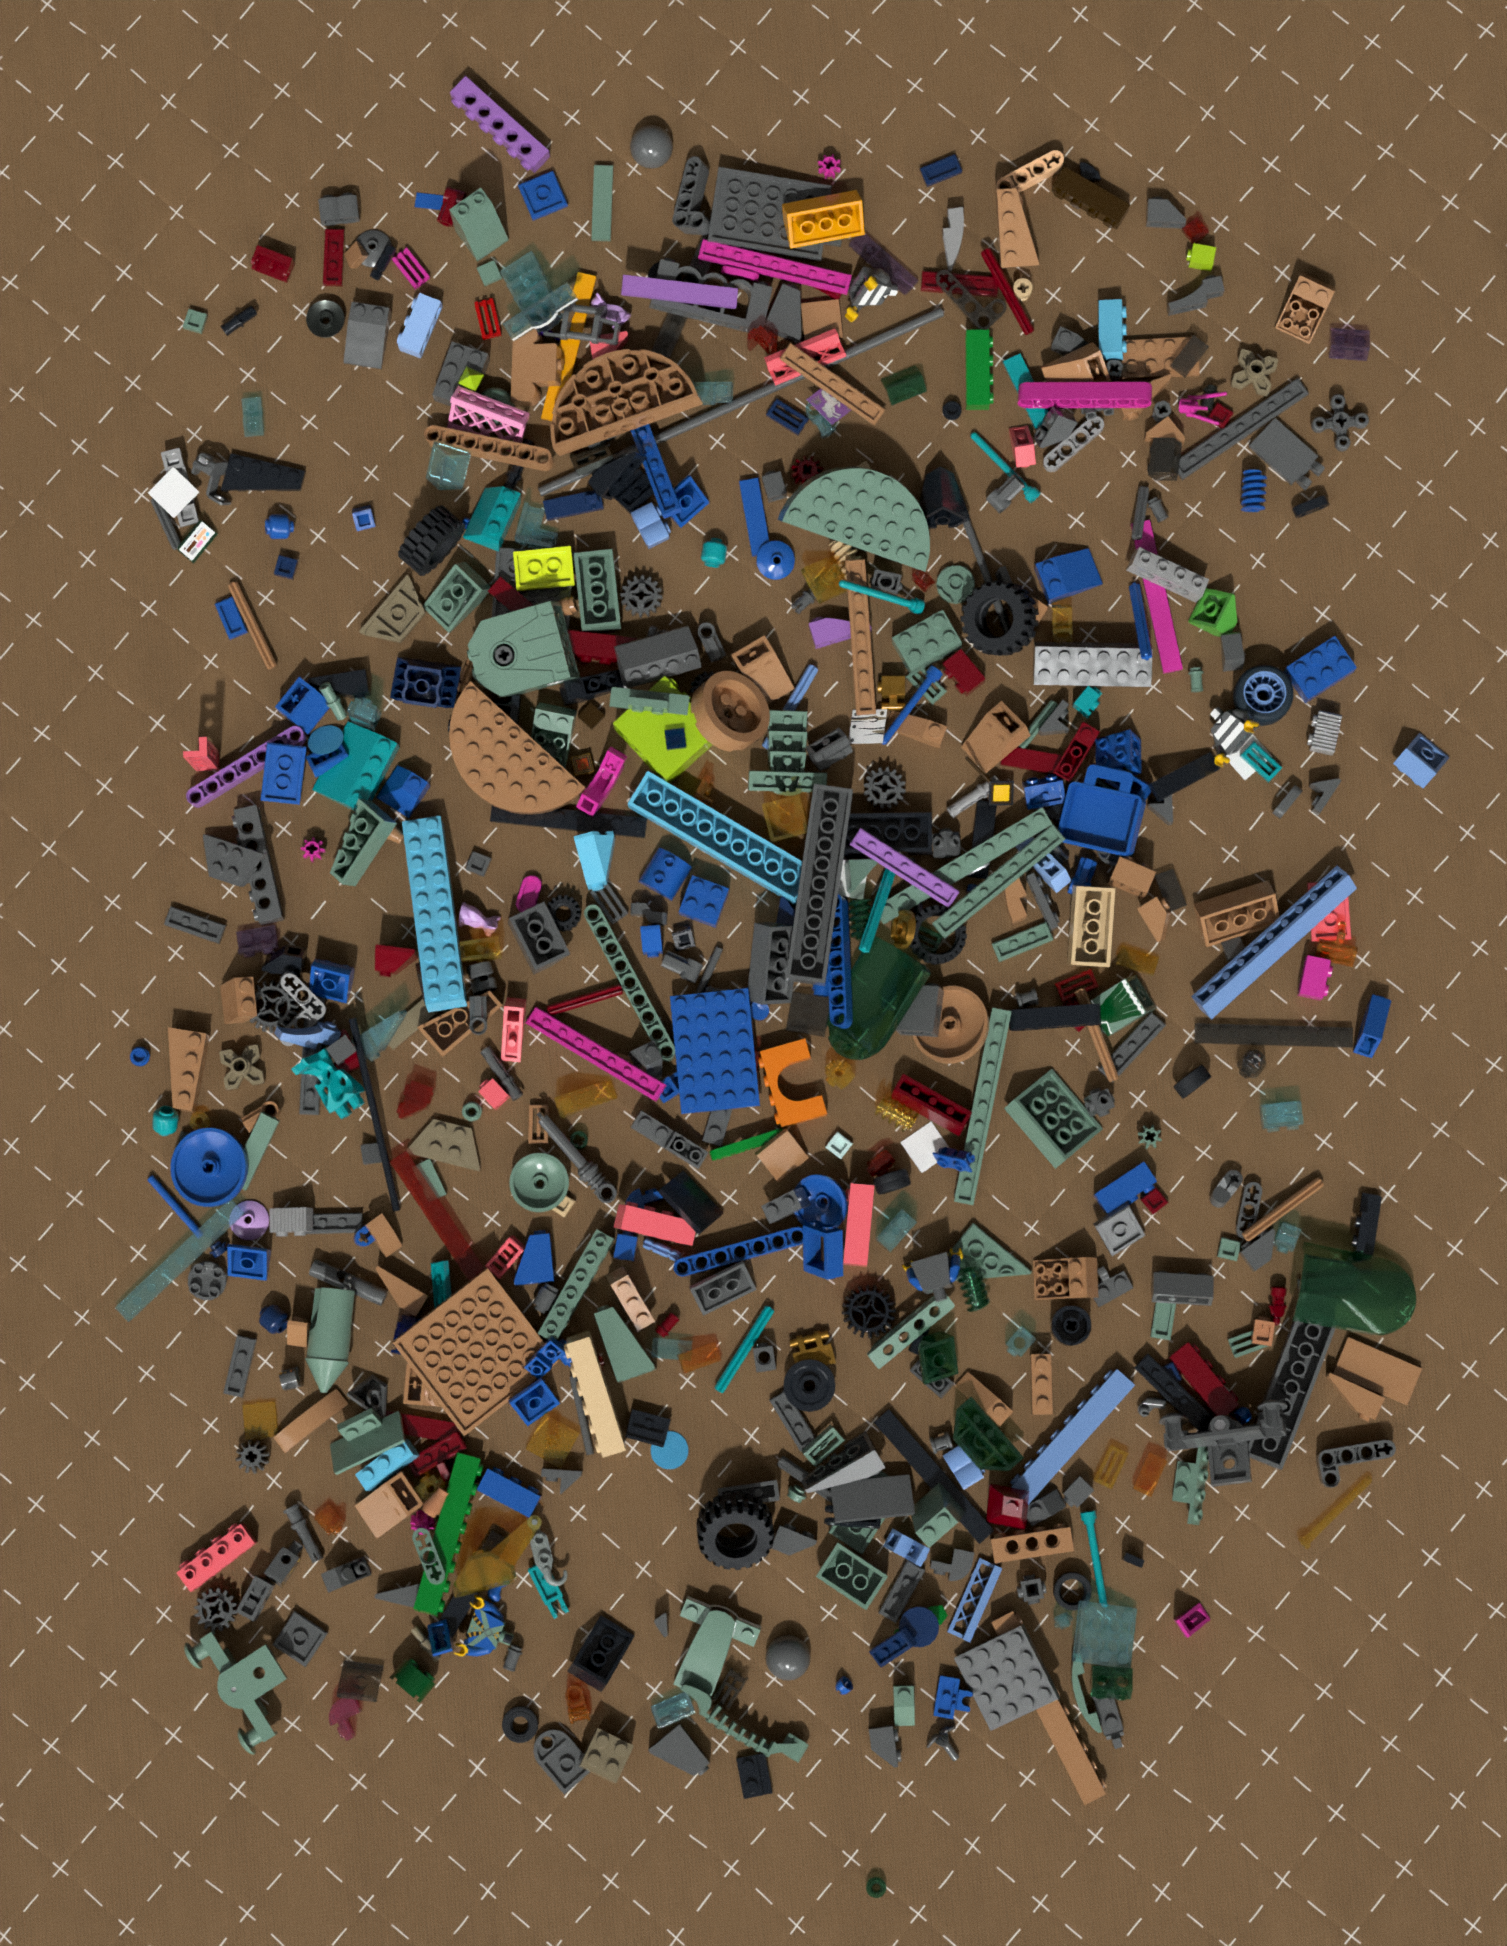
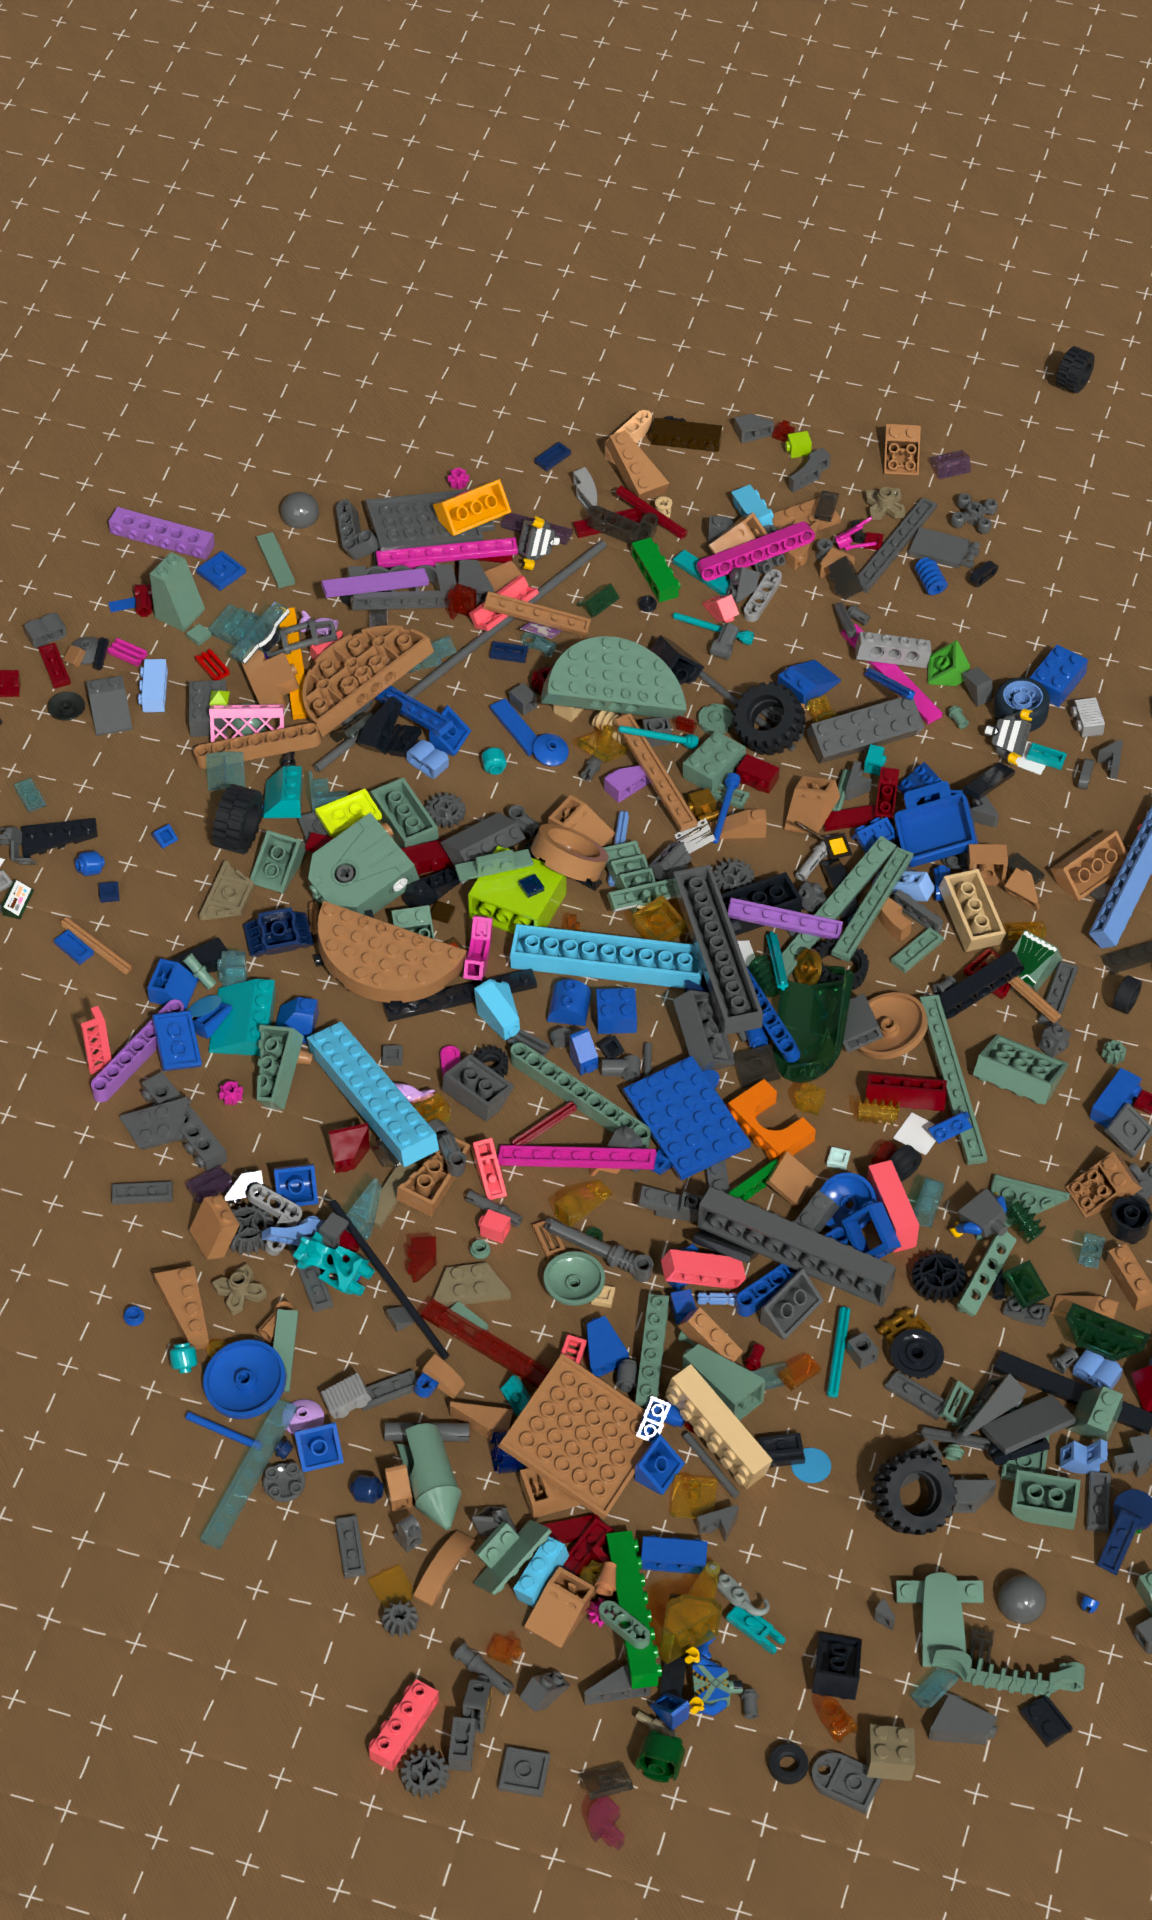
camera: 30 degrees left, 30 degrees down
sand green piece [184,1631,288,1755] -> none
dark blue hinge [543,490,604,521] -> none
sand green slope [844,859,878,894] -> none
none -> dark grey brick [698,1187,896,1308]

